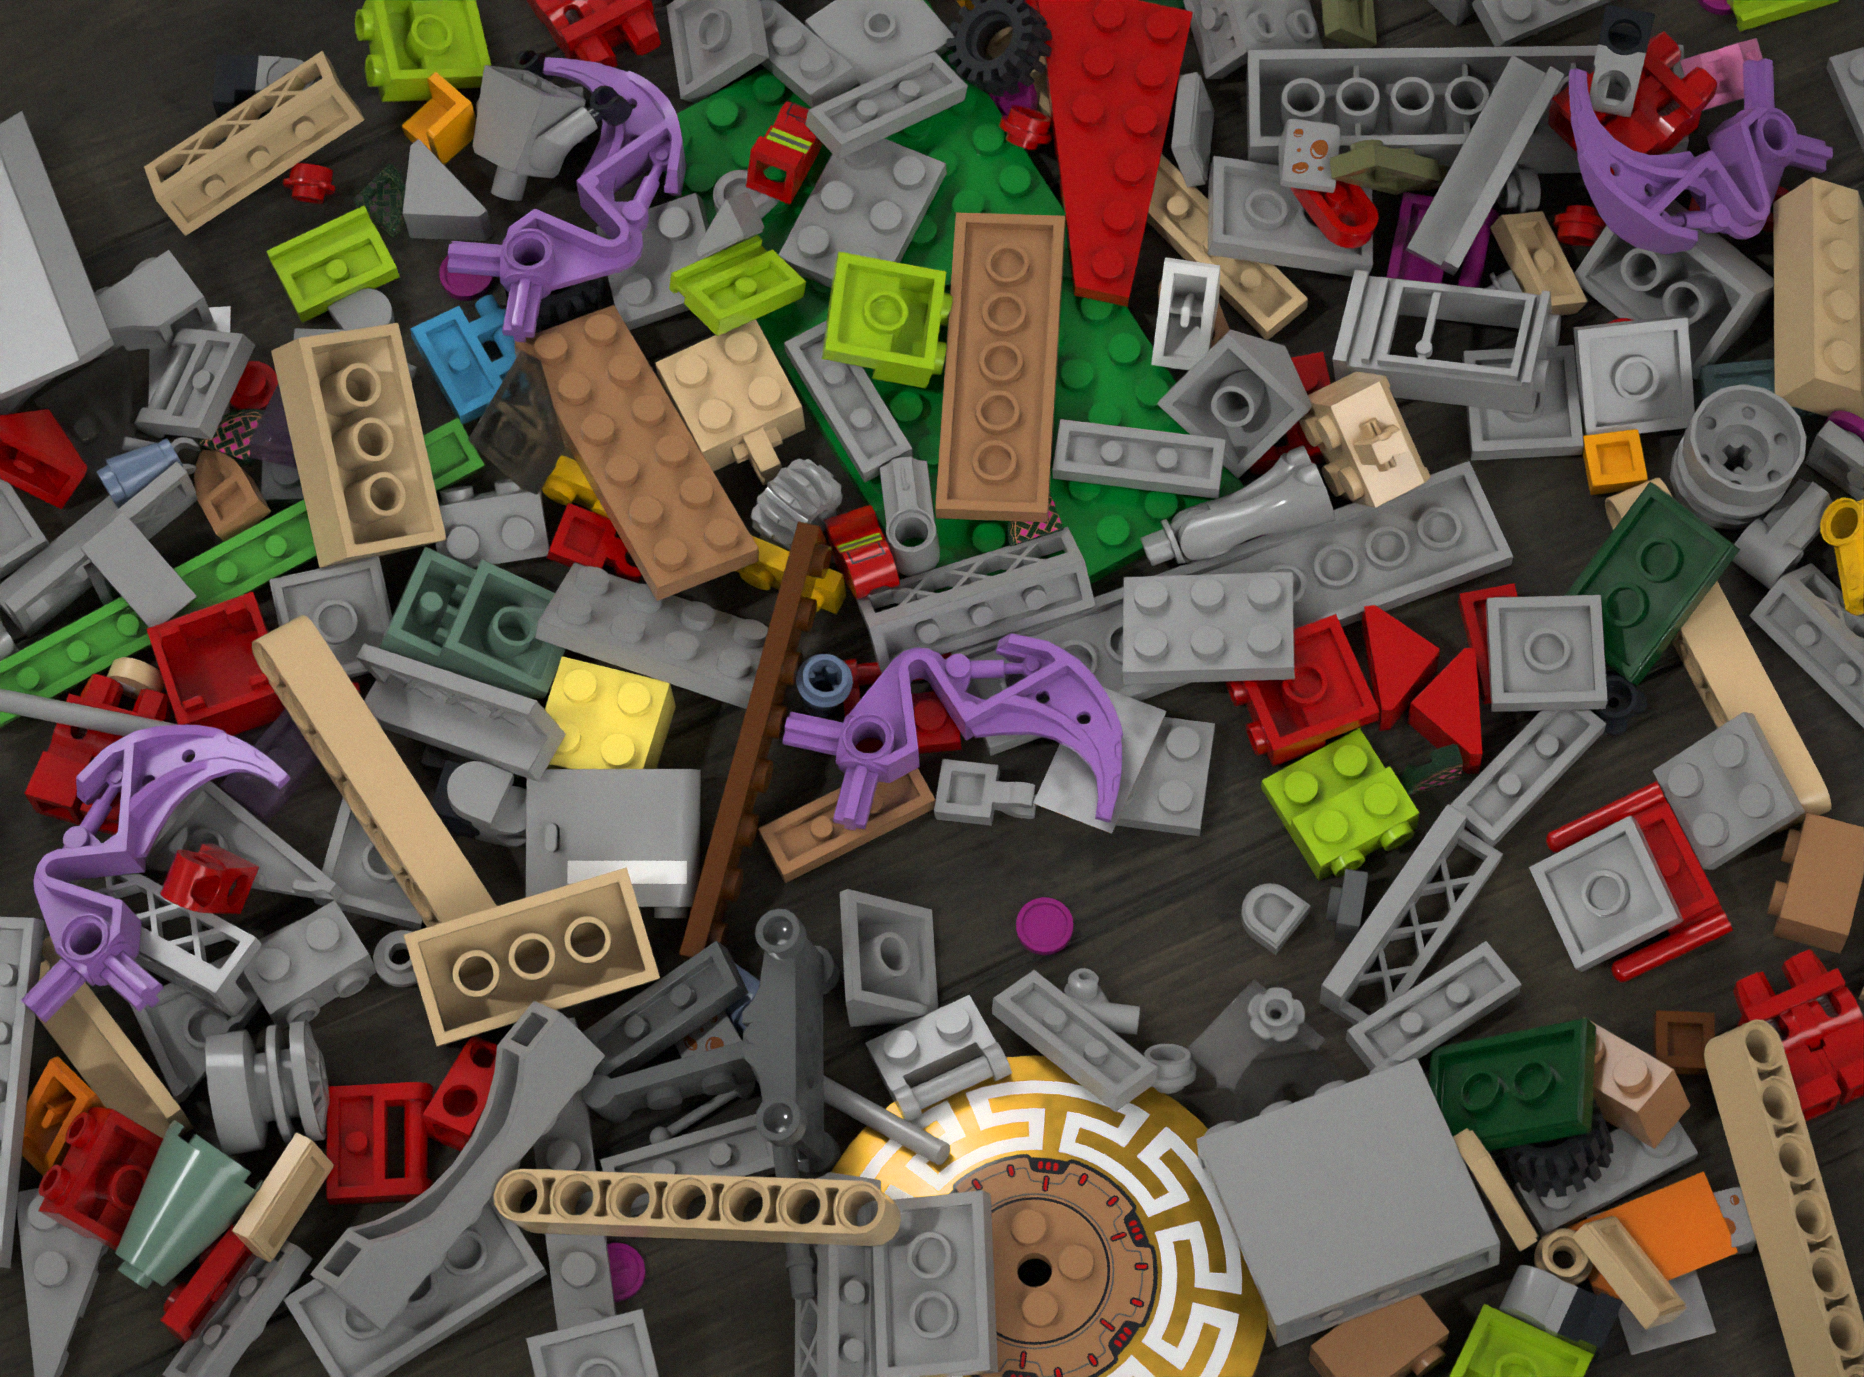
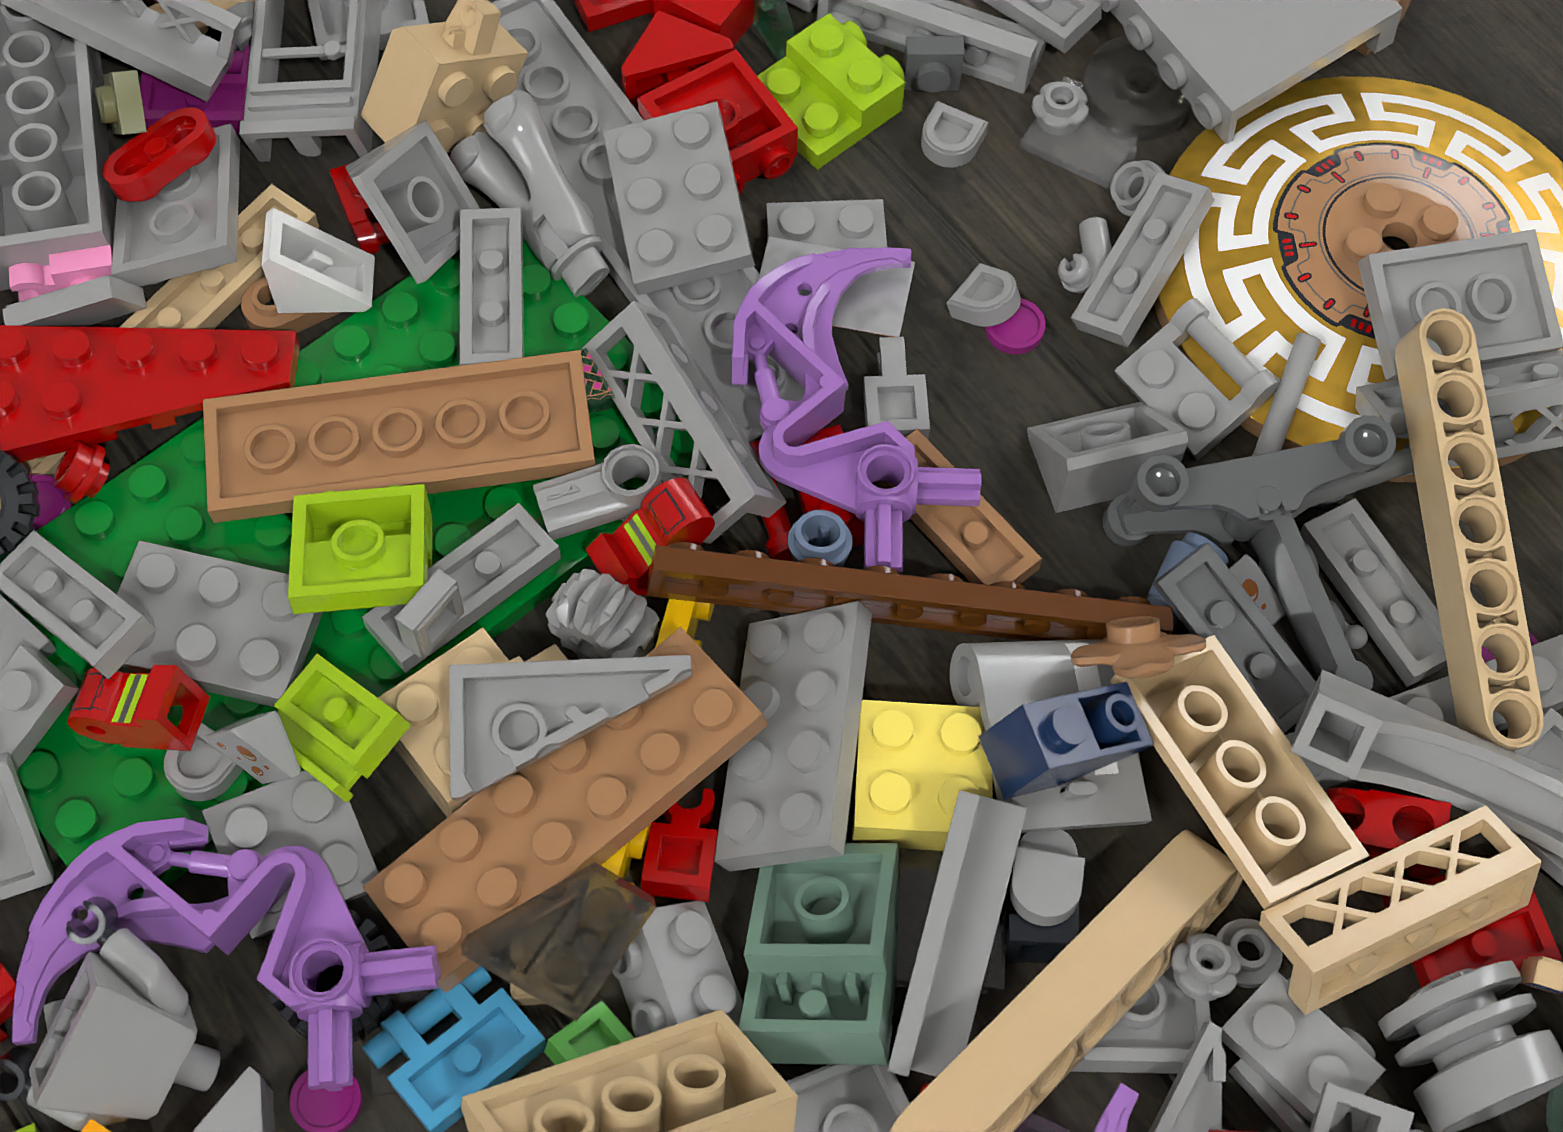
camera: 110 degrees left, 5 degrees down
light grey slope [1278,119,1340,193] -> none
none -> bright pink plate [9,245,113,302]
none -> light grey tile [395,569,464,658]
none -> light grey wing [449,655,692,801]
none -> light grey tile [947,263,1021,327]
none -> dark blue slope [978,682,1154,800]
none -> medium nougat plate [1071,616,1206,679]
none -> light grey plate [1171,933,1241,1001]
none -> tan fence [1259,805,1542,1015]

